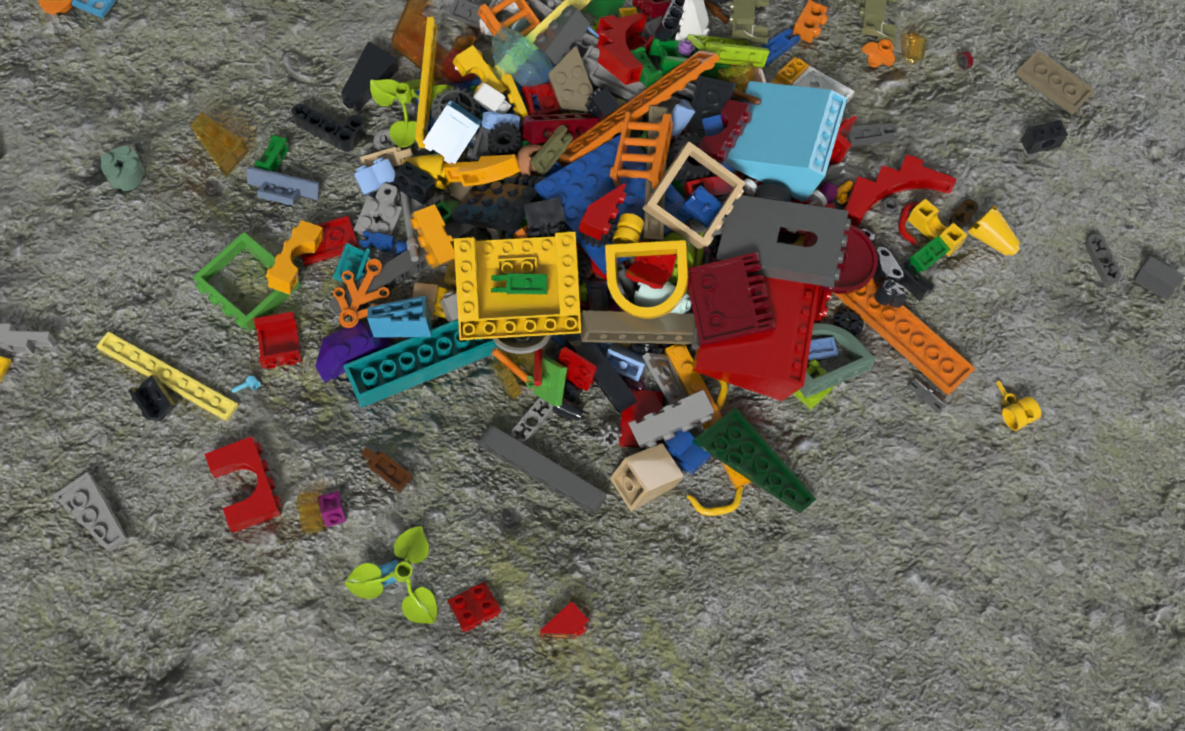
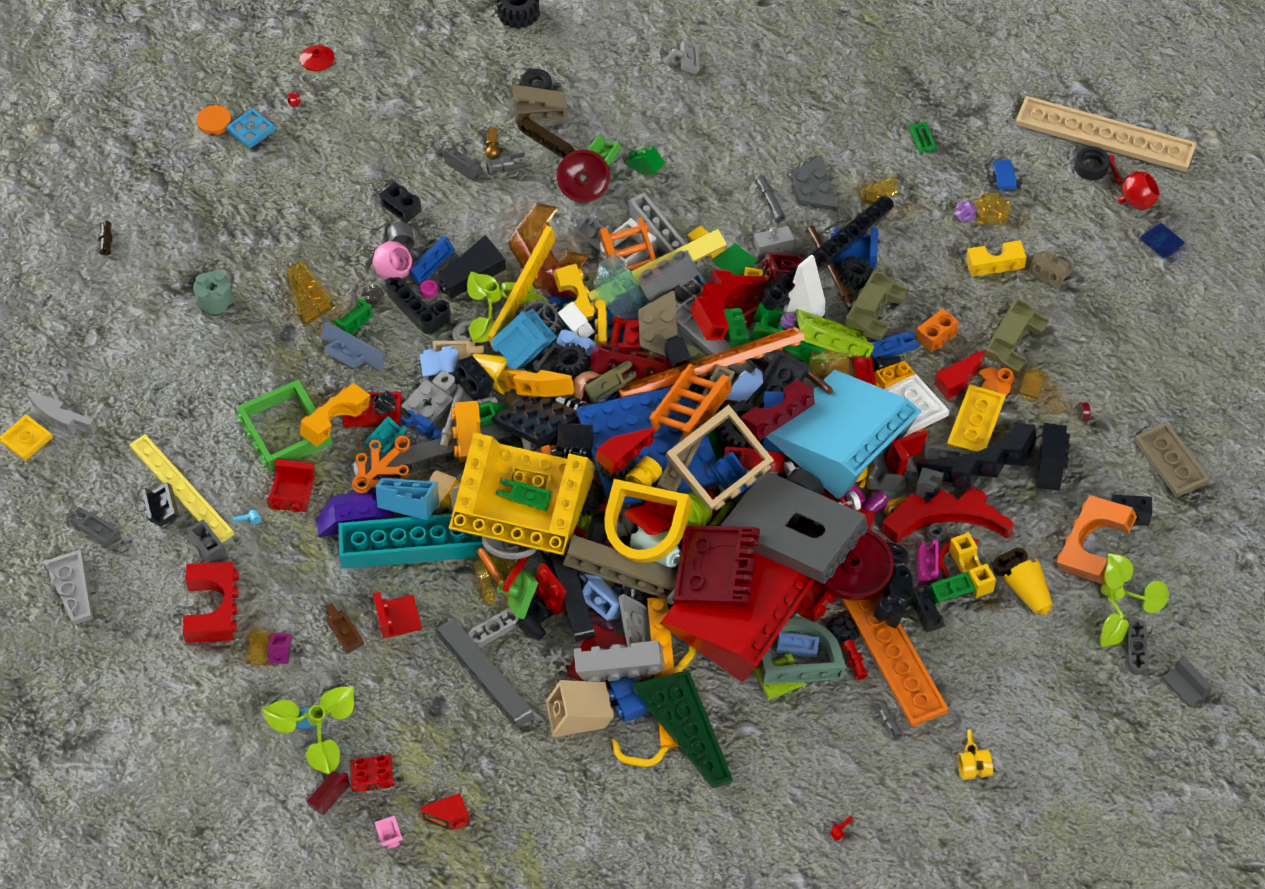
camera: 25 degrees right, 10 degrees down
none -> dark grey hinge [68,507,121,548]
none -> dark grey brick [187,519,228,563]
none -> dark red panel [307,770,350,816]
none -> clear smoke gear [361,285,385,308]
none -> black gear [372,391,396,415]
none -> red bracket [372,592,422,639]
none -> bright pink piece [373,241,412,280]
none -> bright pink bracket [374,815,403,849]
none -> black brick [380,182,421,223]
none -> dark grey helmet [387,222,415,252]
none -> blue hinge [409,236,455,285]
none -> dark pink tile [420,280,438,298]
none -> red hand [830,816,853,841]
none -> red pin [841,640,868,681]
none -> red tile [852,356,876,386]
none -> black cone [872,356,902,372]
none -> dark grey hinge [916,468,943,504]
none -> black arch [917,423,1037,489]
none -> dark pink hinge [917,540,939,586]
none -> red slope [934,350,985,400]
none -> yellow plate [947,384,1006,452]
none -> black wedge [1036,423,1070,491]
none -> orange arch [1057,495,1137,585]
none -> lime plant [1100,554,1170,647]

